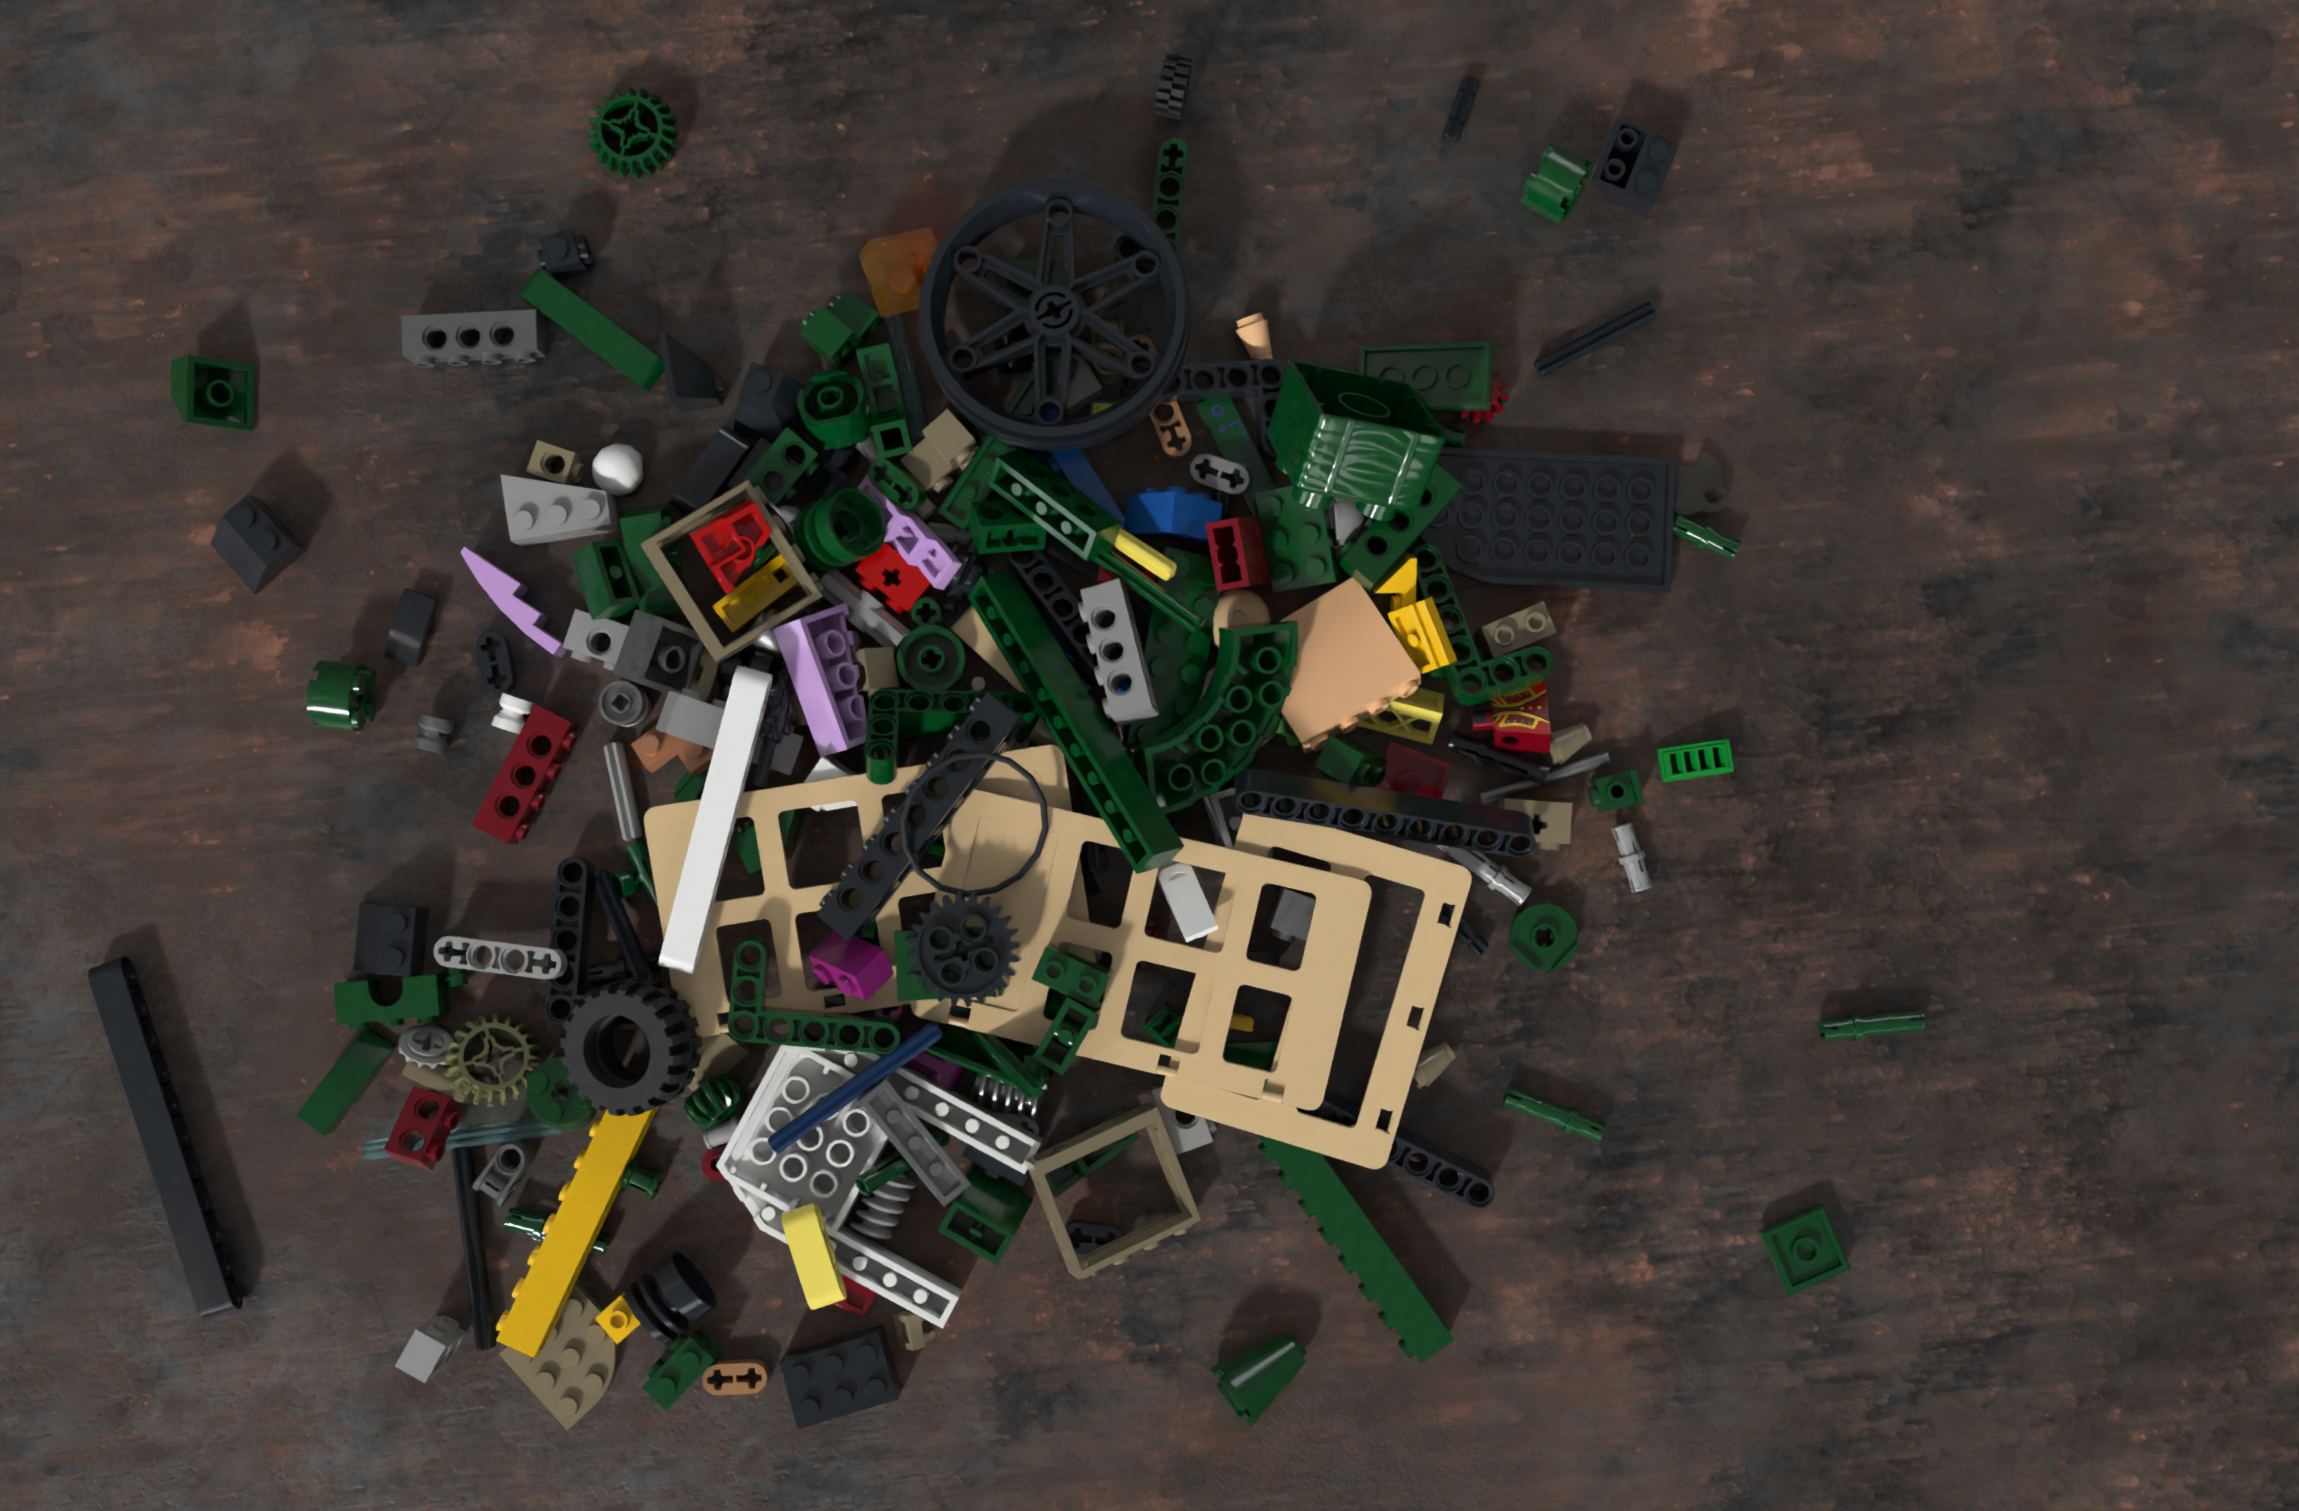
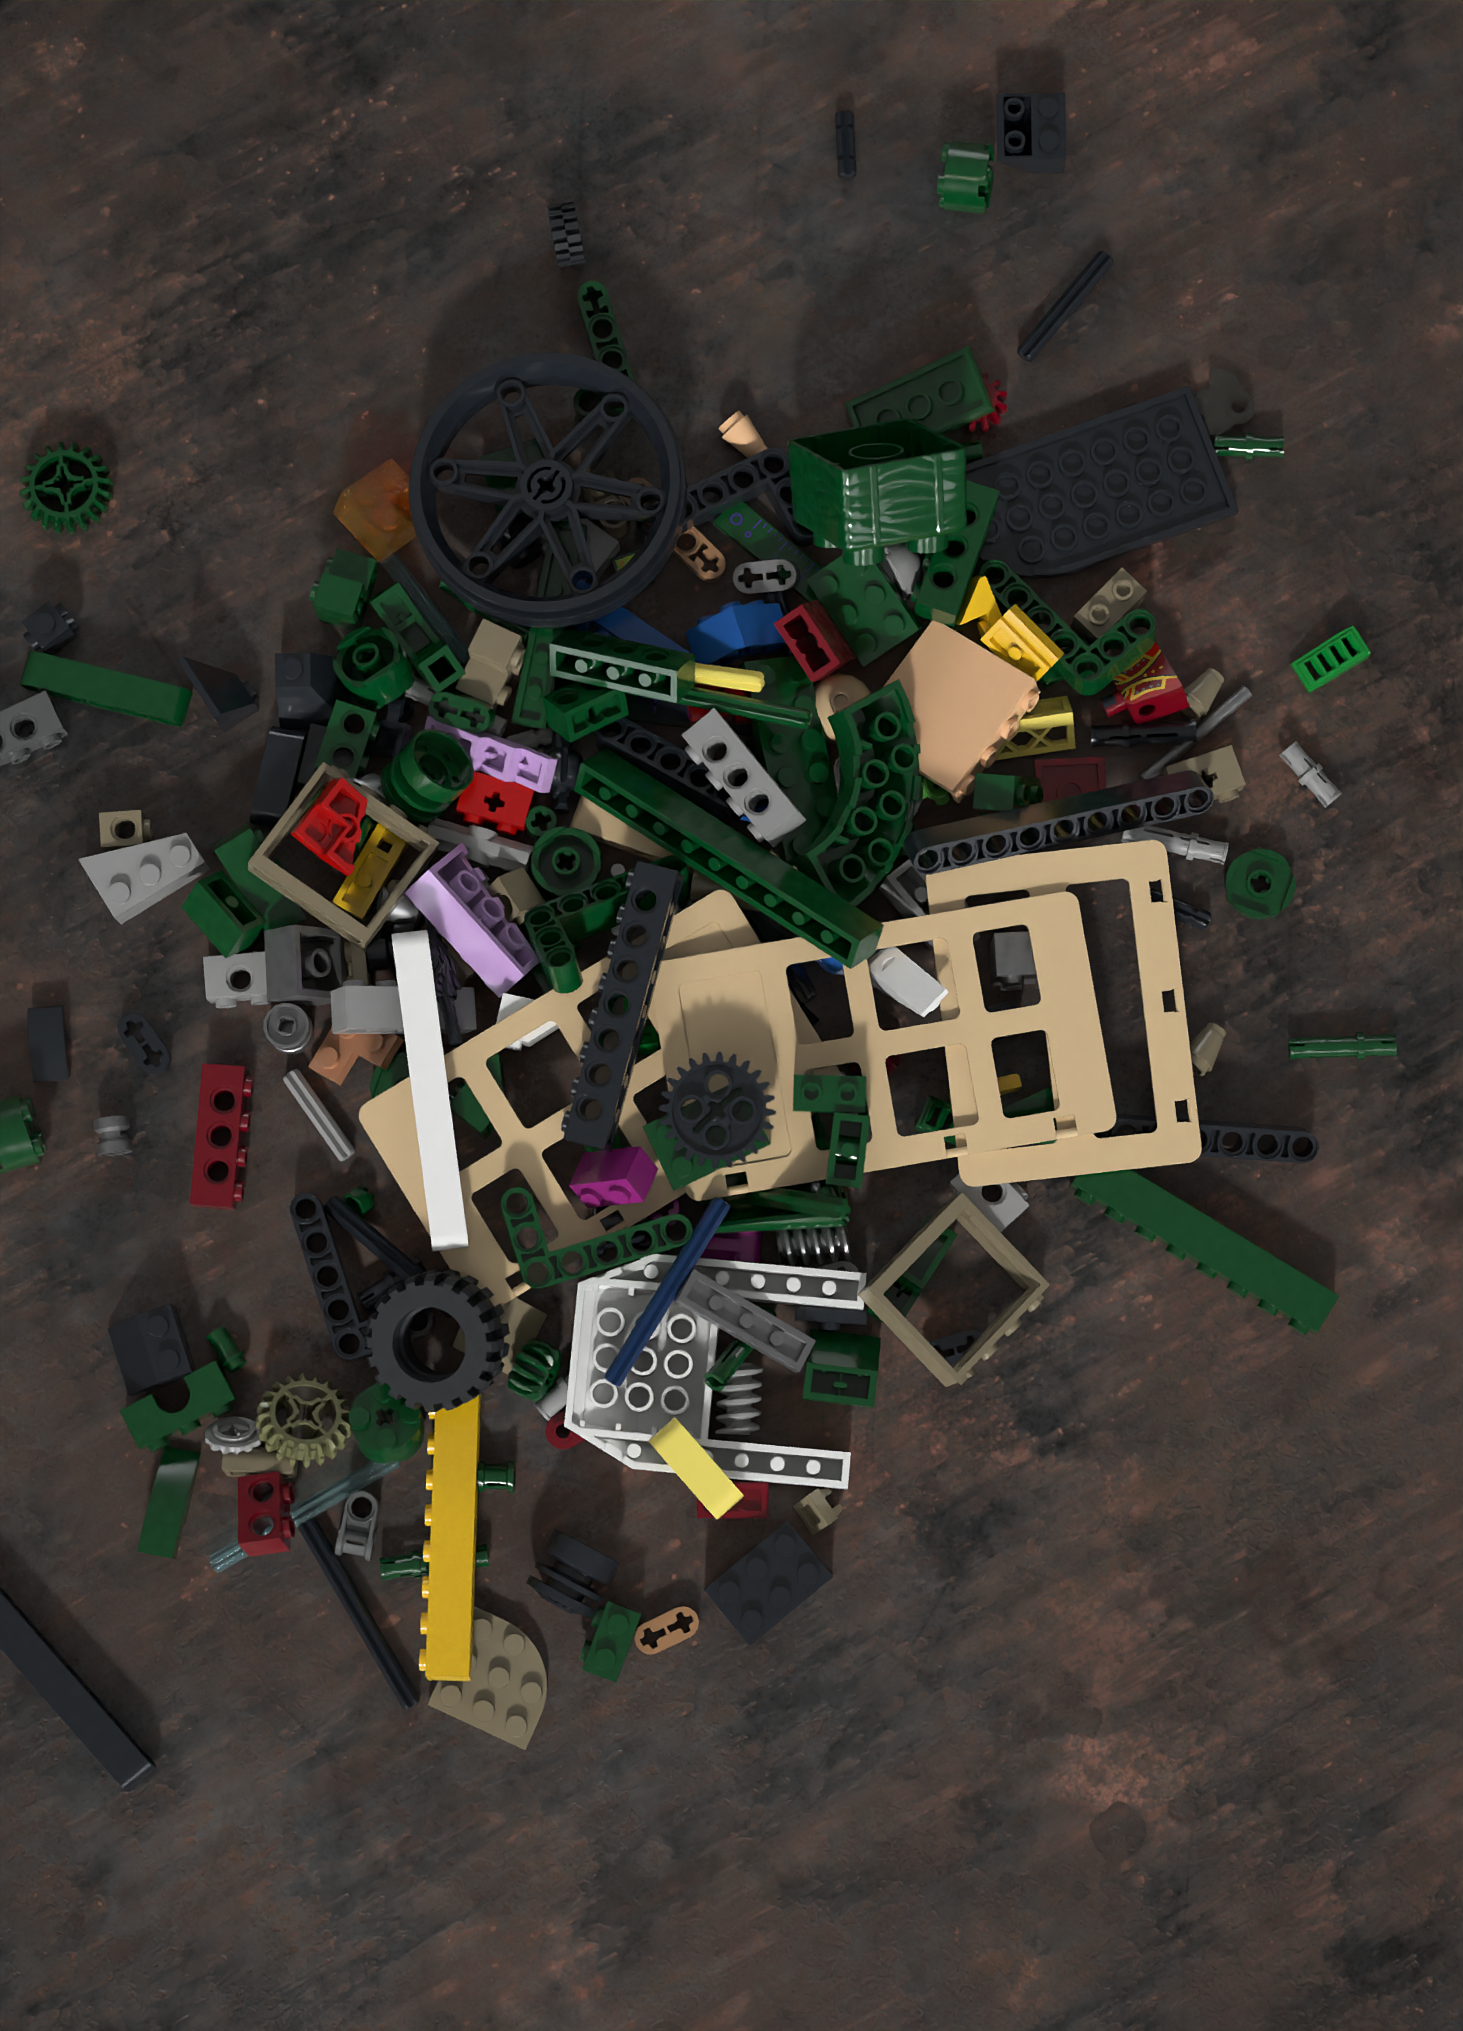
camera: 20 degrees left, 5 degrees down
light grey brick [395,1315,467,1383] -> none
light grey beam [433,936,568,979] -> none
lavender slope [460,547,568,658] -> none
white wheel [491,693,535,734] -> none
white hair [592,443,644,496] -> none
yellow brick [594,1293,640,1344] -> none
dark green pin [625,839,658,909] -> none
black piece [900,750,1049,897] -> none
dark green cone [1209,1335,1307,1428] -> none
dark green brick [1588,769,1645,813] -> none

